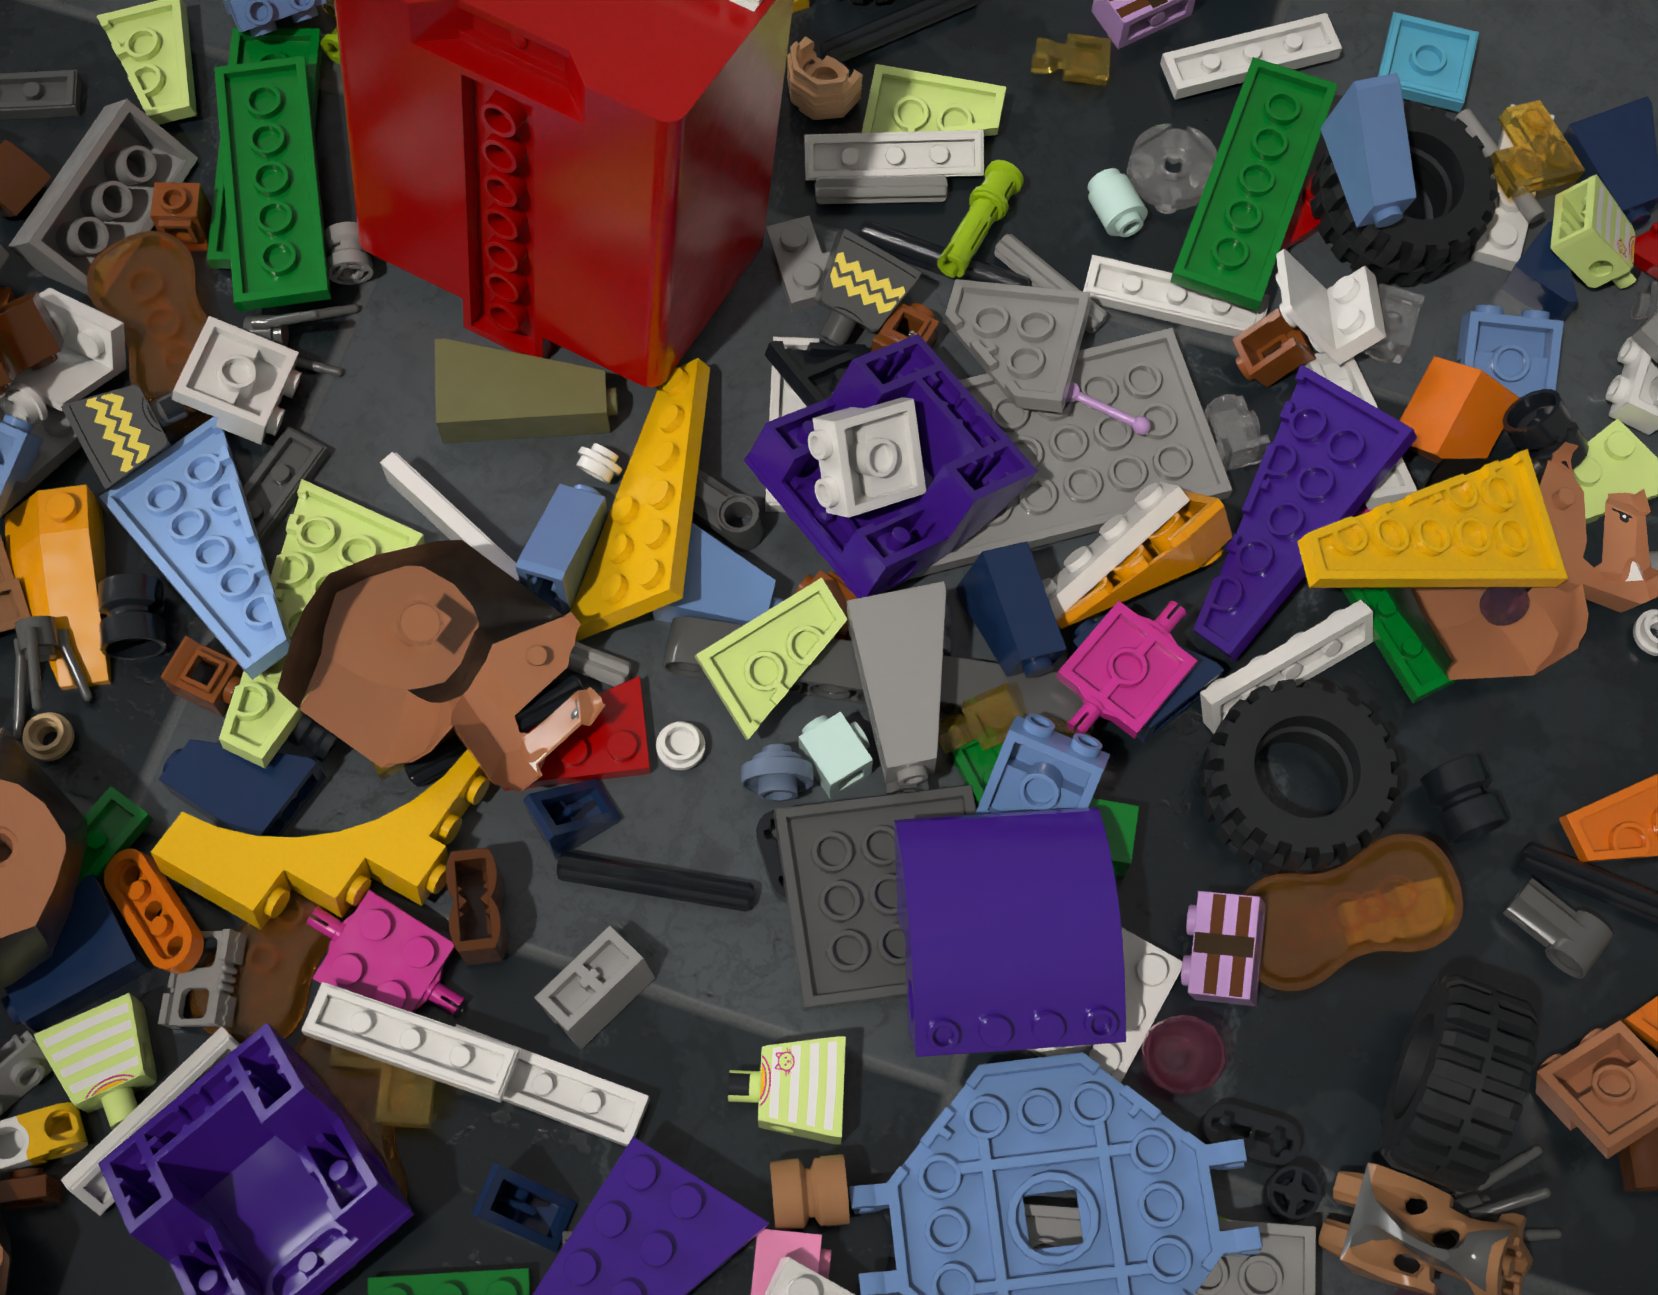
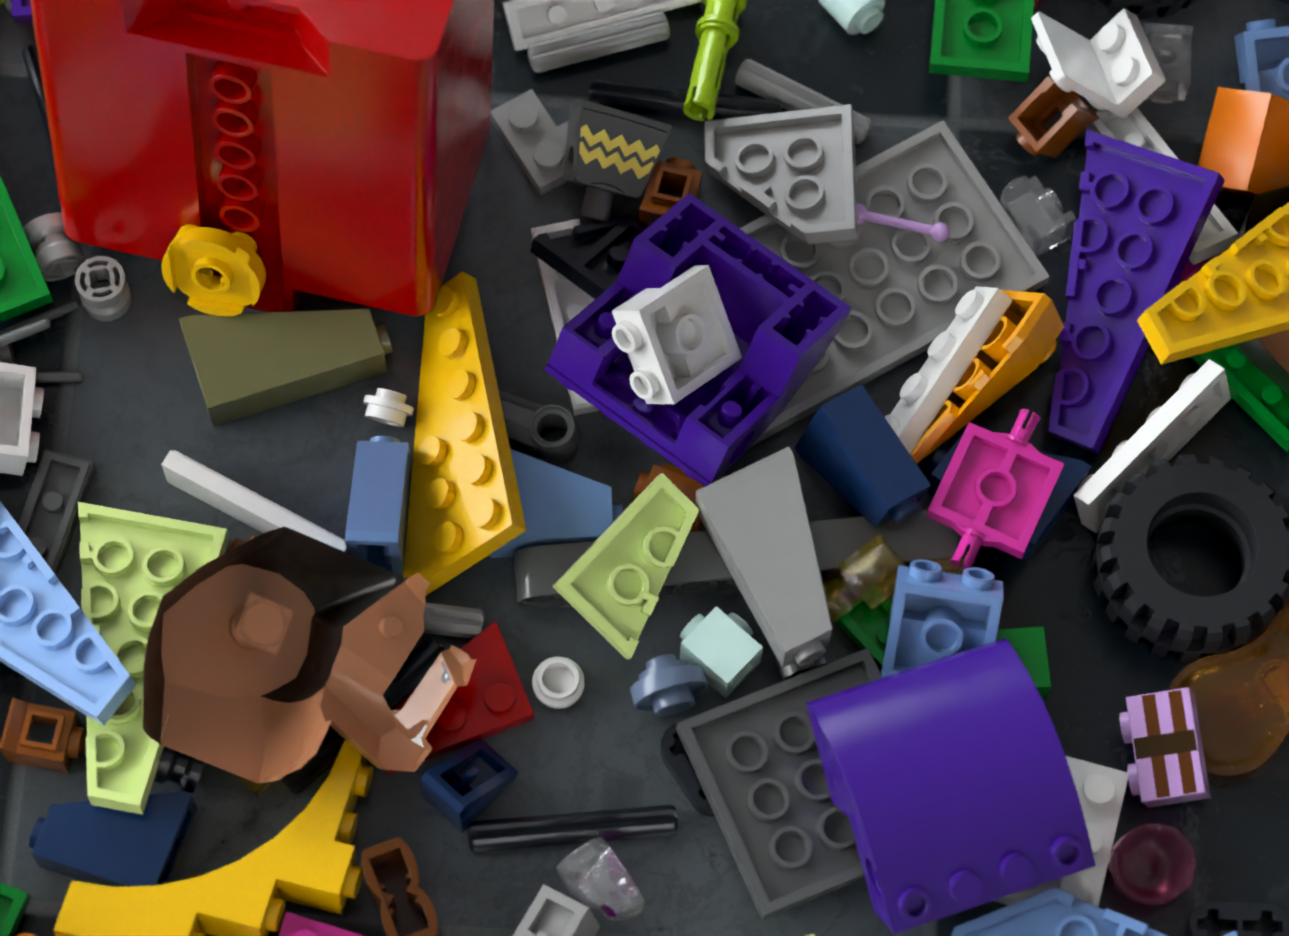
camera: 15 degrees left, 0 degrees up
white tile [1083,255,1270,337] -> none
none -> light grey wheel [75,256,132,321]
none -> yellow plate [161,224,266,317]
none -> clear rock [556,837,645,921]

